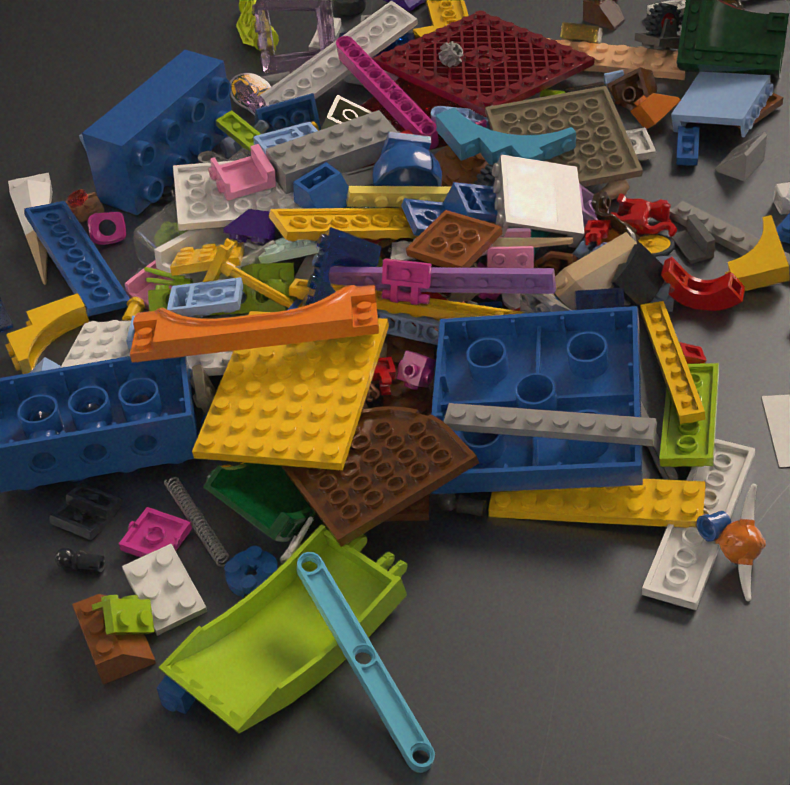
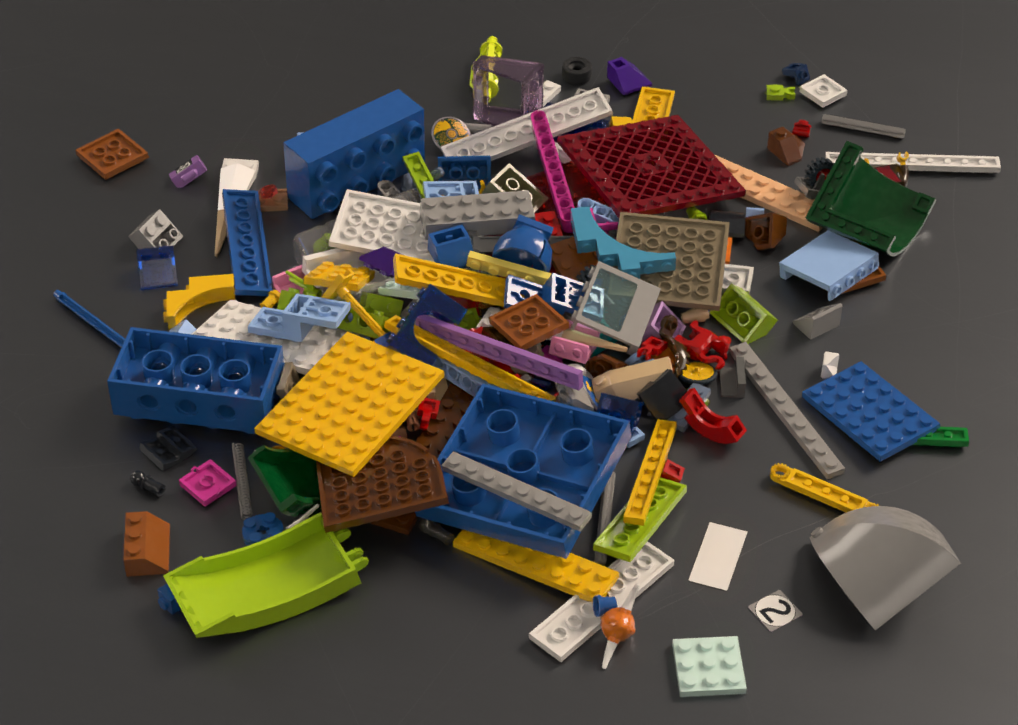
camera: 15 degrees right, 0 degrees up
dark pink piece [88,212,126,245] -> none
lime bracket [92,595,155,635] -> none
white plate [122,544,207,636] -> none
orange piece [130,285,379,363] -> none
bright pink panel [208,144,276,201] -> none
plate [234,80,266,113] -> none
medium azure beam [297,552,435,773] -> none
dark pink plate [382,259,432,305] -> none
dark pink brick [397,351,436,390] -> none
light grey gear [438,41,463,68] -> none
clear yellow piece [560,22,603,44] -> none
orange slope [630,93,681,130] -> none
blue plate [676,126,699,166] -> none
yellow arch [725,215,790,291] -> none
none -> lime slope [709,283,778,344]

